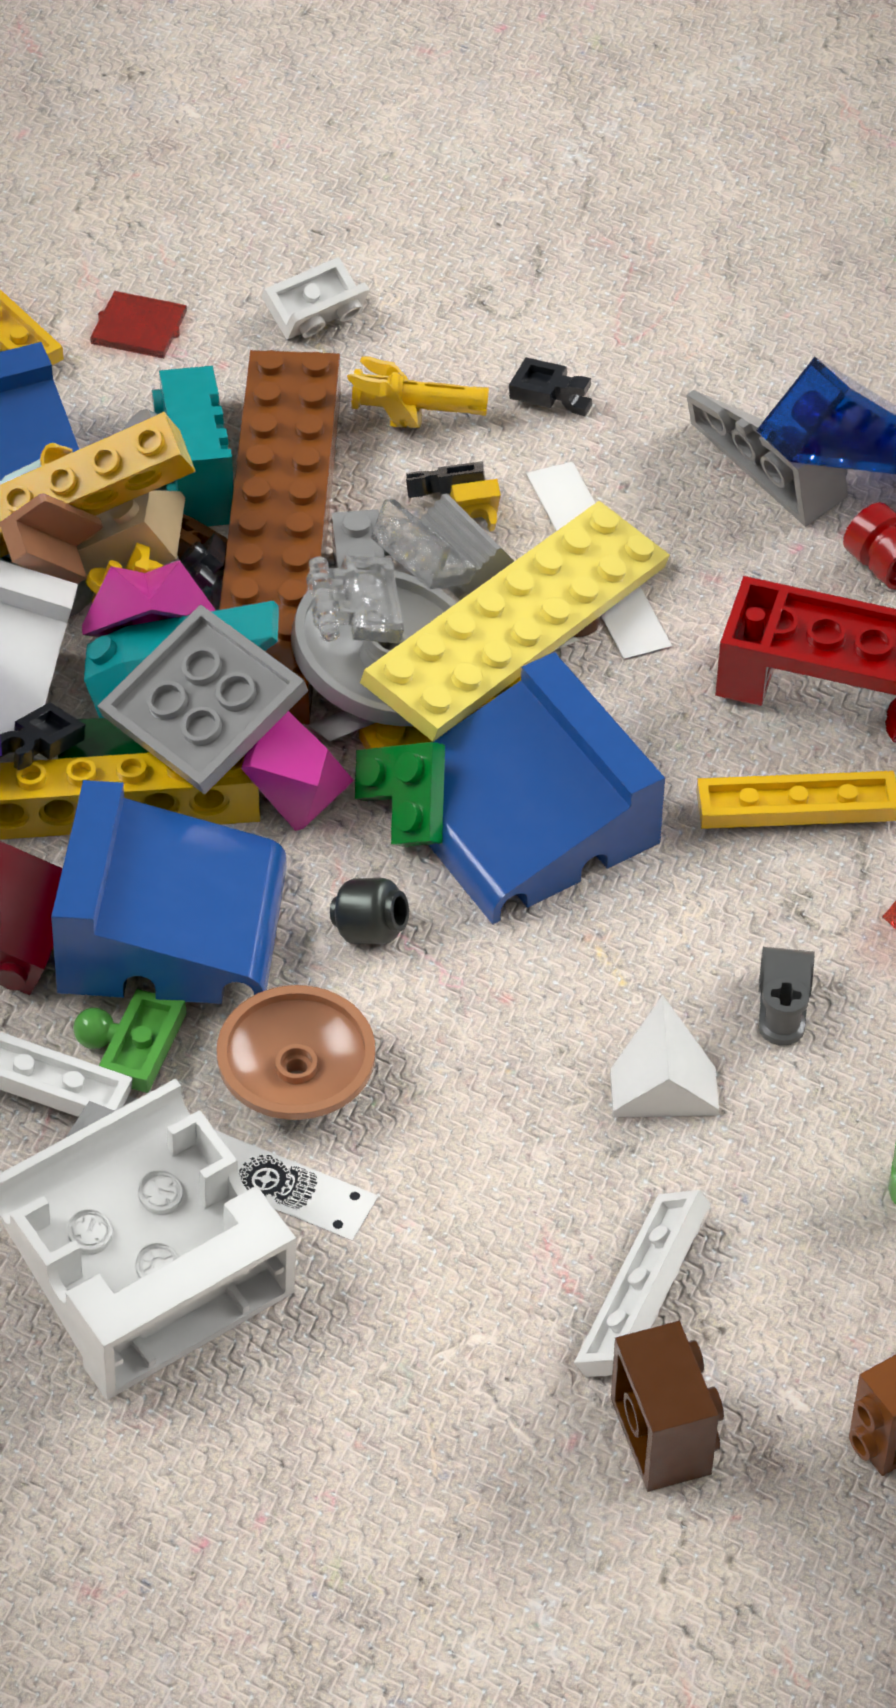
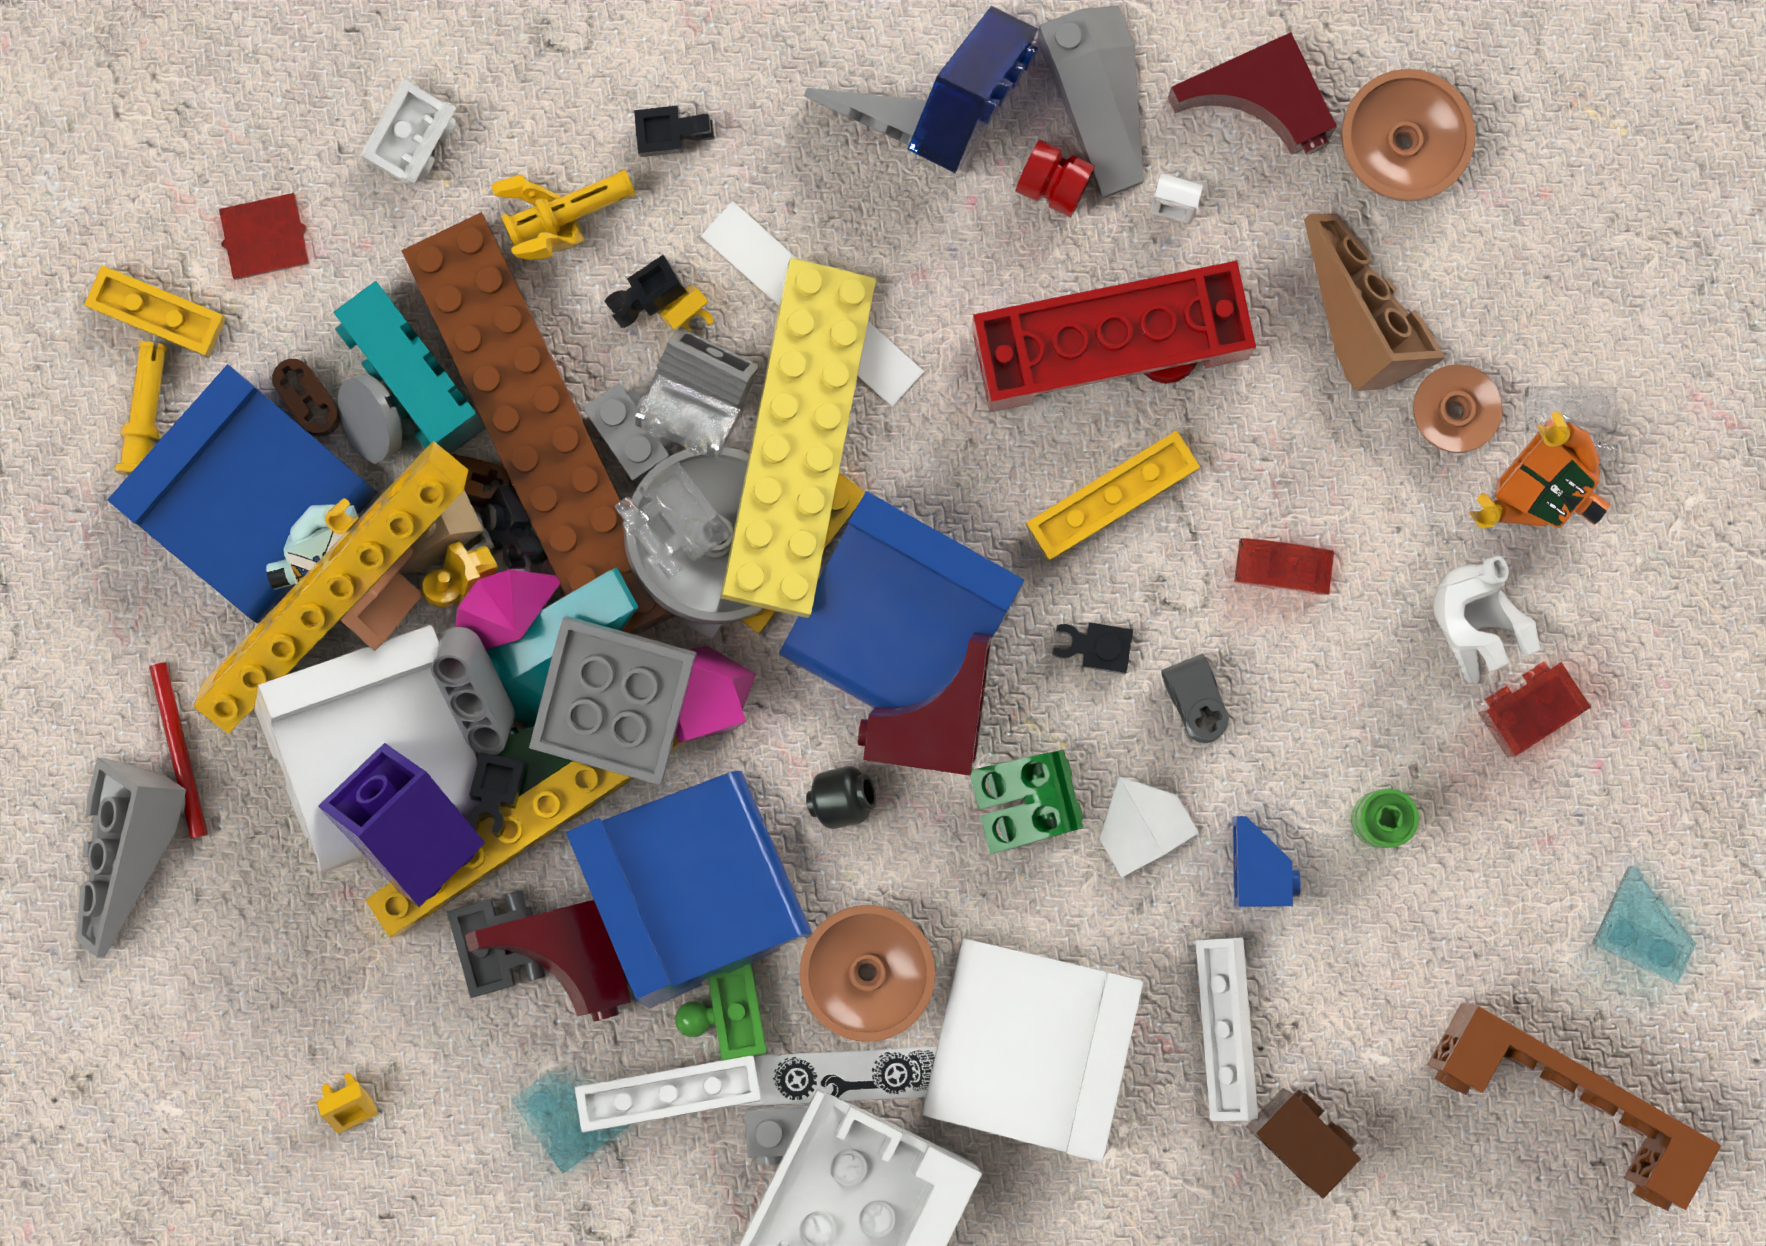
camera: 25 degrees left, 35 degrees up
green plate [354,742,445,847] -> none
none -> reddish brown beam [272,359,340,436]
none -> light grey beam [431,627,516,755]
none -> dark red arch [858,632,992,776]
none -> white panel [922,938,1144,1162]
none -> green hips [970,750,1084,855]
none -> black plate [1052,622,1133,674]
none -> blue slope [1232,816,1301,907]

